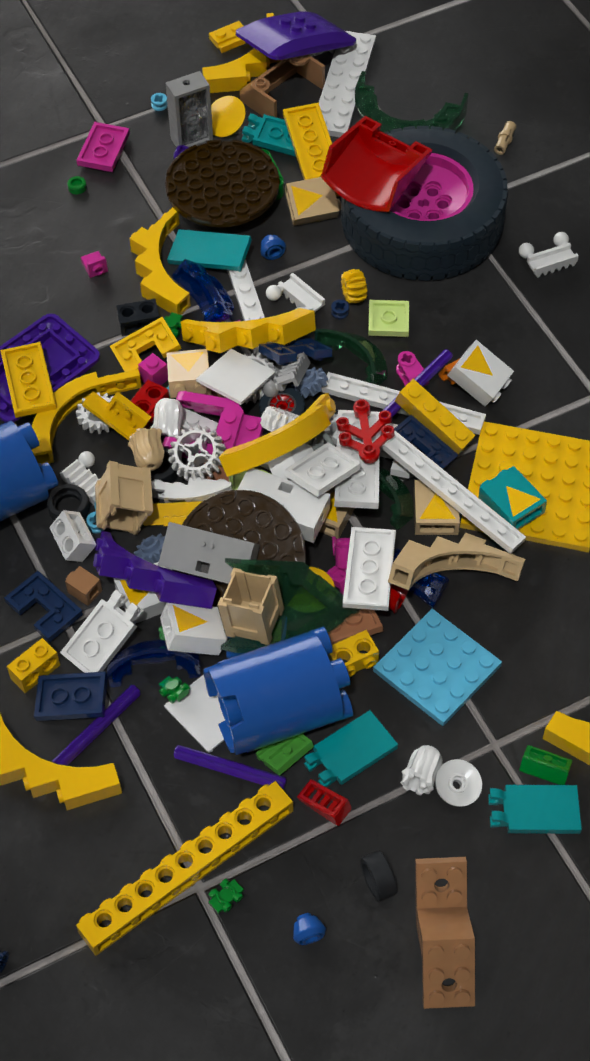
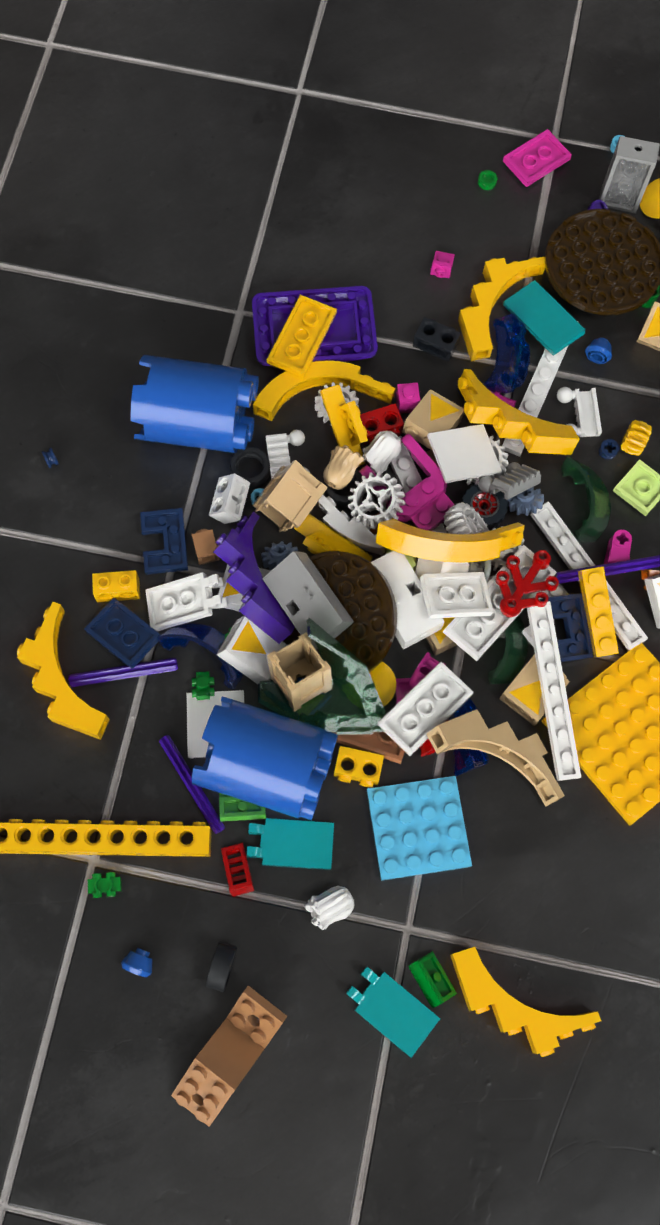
camera: 35 degrees right, 15 degrees up
yellow plate [110,317,182,372] -> none
green piece [164,312,183,338] -> none
dark blue plate [259,338,332,365] -> none
white dish [435,759,482,807] -> none
teal brick [478,466,547,530] -> none

